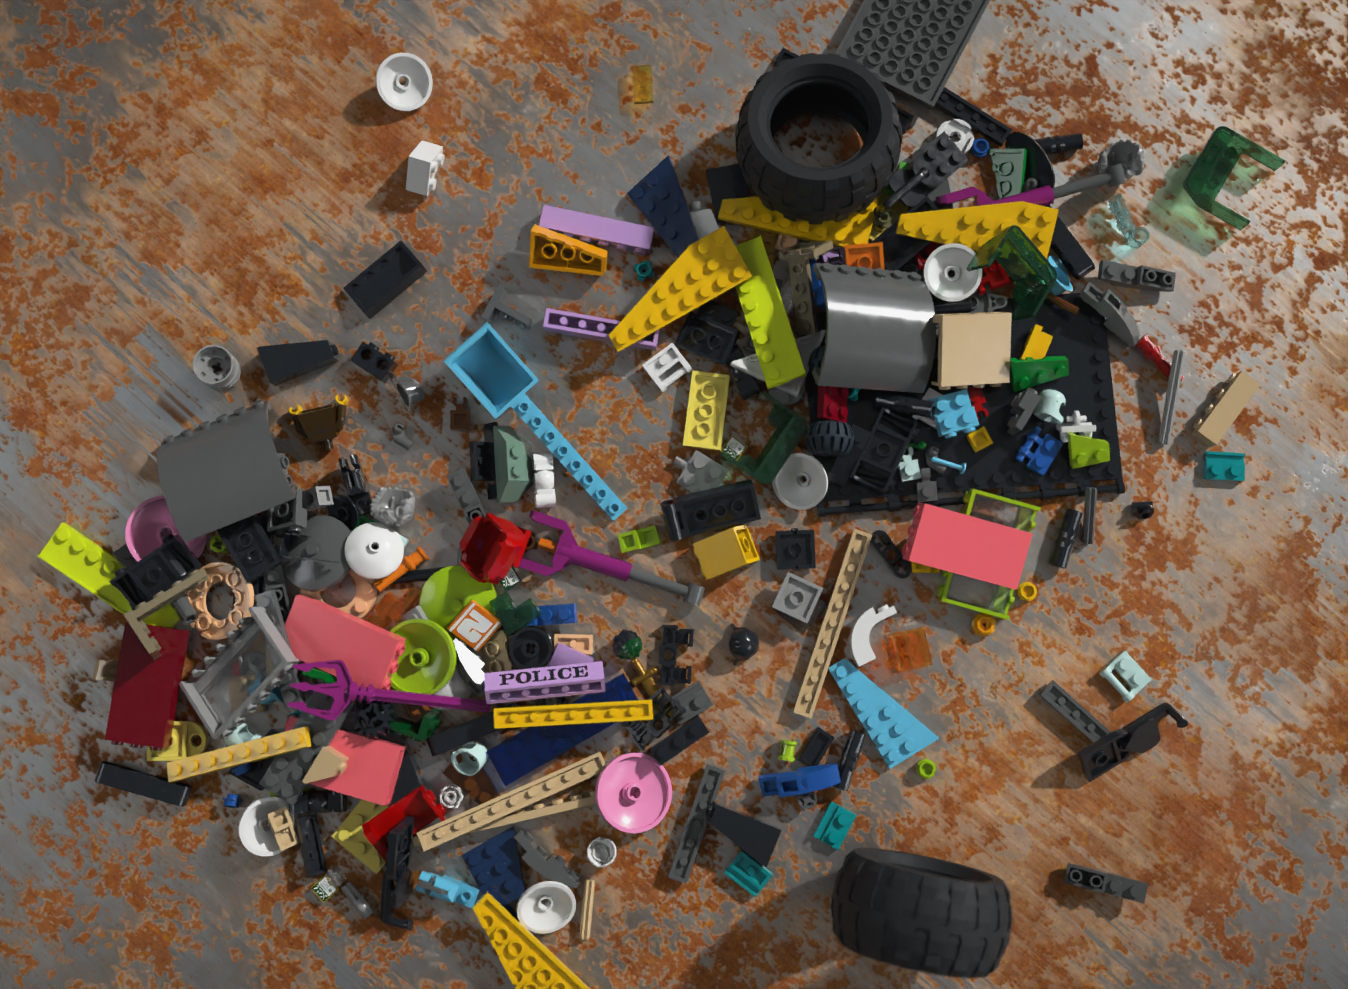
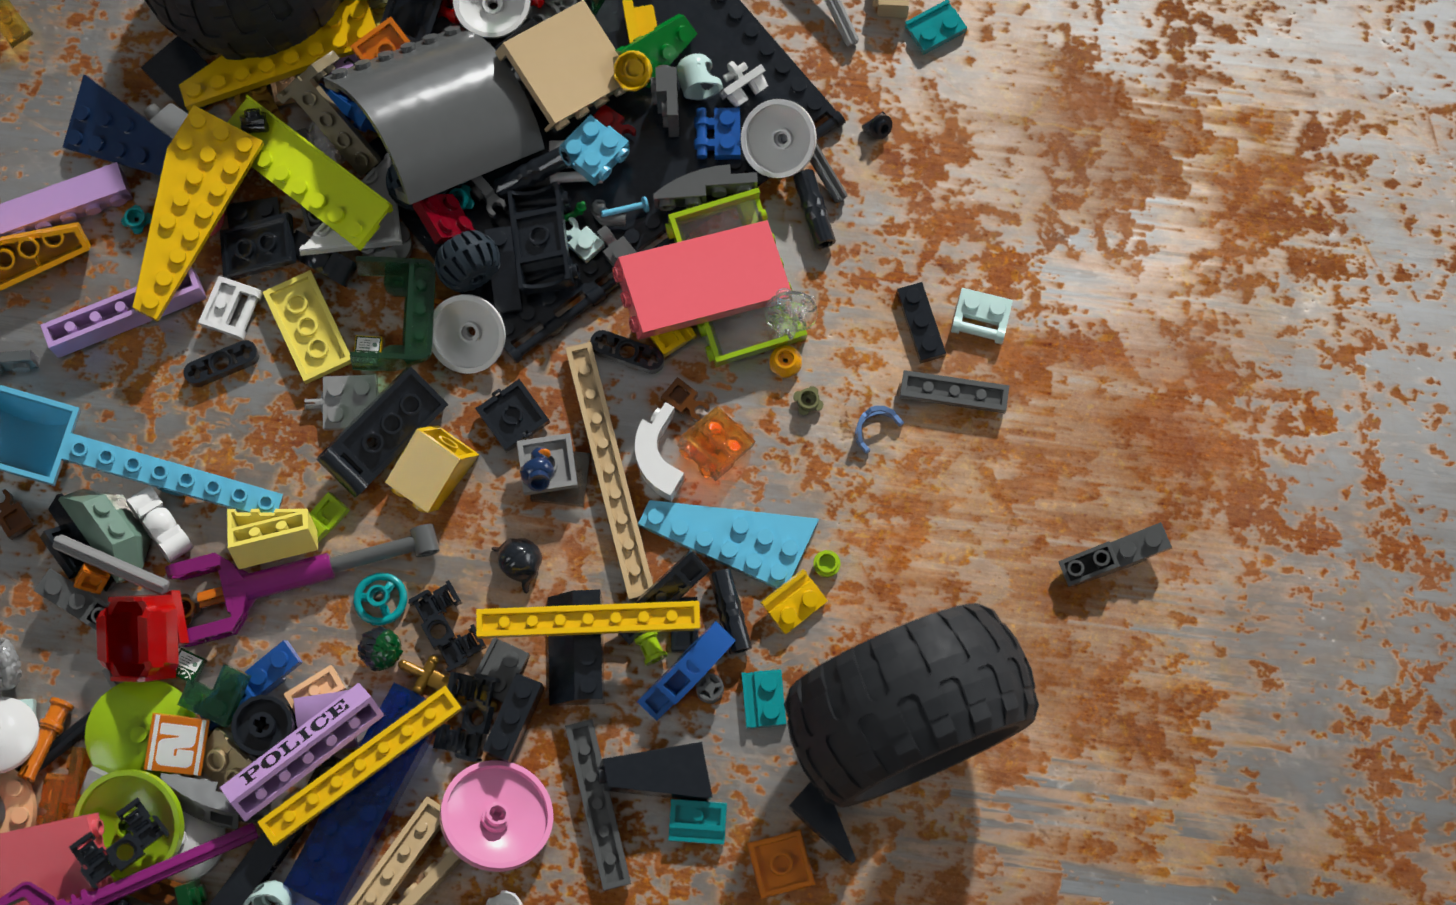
camera: 35 degrees left, 10 degrees down
yellow tile [966,427,993,453] -> none
yellow plate [1017,582,1037,601] -> none
lime wing [1067,432,1110,469] -> none
black plate [1077,703,1189,782] -> none
none -> light grey axle [52,535,170,595]
none -> black piece [69,797,169,890]
none -> orange tile [73,563,110,595]
none -> black beam [183,340,260,387]
none -> light yellow wedge [227,509,318,569]
none -> black plate [239,108,269,133]
none -> teal piece [353,572,407,626]
none -> dark grey plate [470,176,507,219]
none -> yellow plate [476,601,700,639]
none -> dark blue animal [520,447,554,491]
none -> black slope [548,589,605,706]
none -> yellow hair [614,50,653,92]
none -> black plate [619,550,710,645]
none -> dark grey slope [653,164,758,211]
none -> reddish brown plate [661,377,710,423]
none -> white dish [741,99,817,178]
none -> orange tile [747,829,816,899]
none -> yellow plate [760,569,828,635]
none -> clear plate [765,288,818,340]
none -> black slope [788,781,856,865]
none -> olive plate [793,386,824,416]
none -> medium blue helmet [855,406,904,454]
none -> black plate [896,282,946,364]

